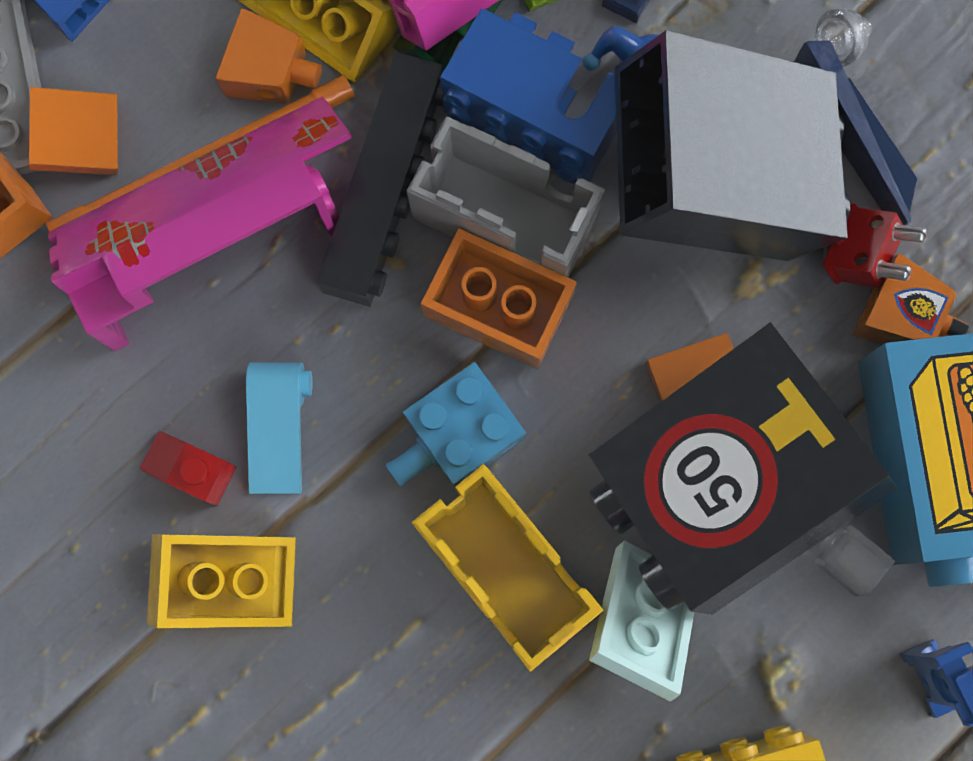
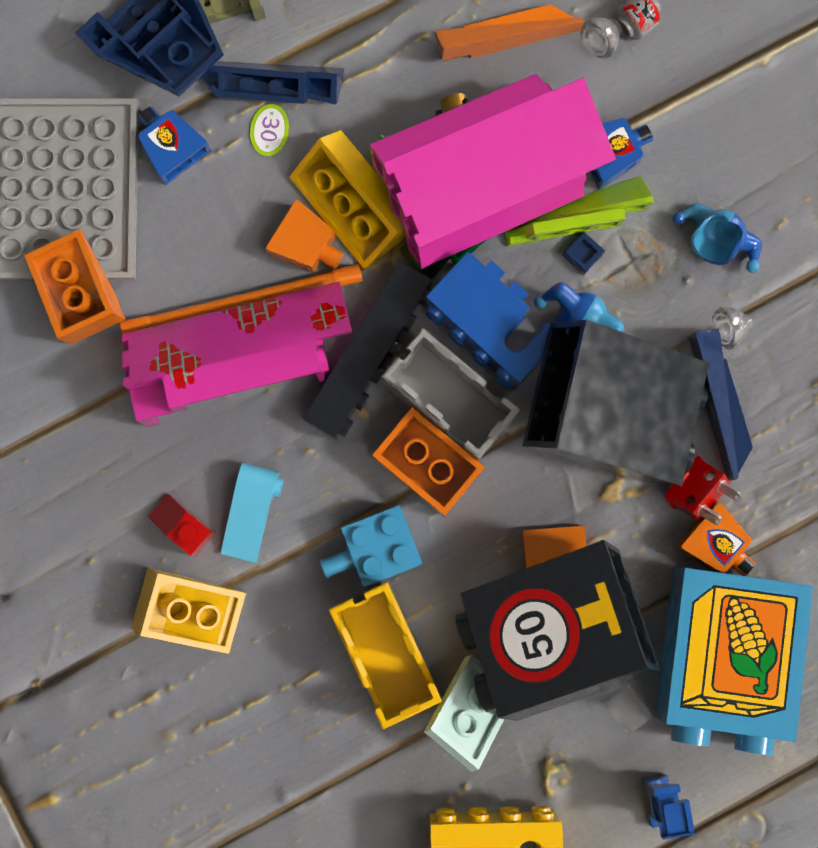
camera: 10 degrees right, 5 degrees up
orange tile [29,87,118,175] -> none

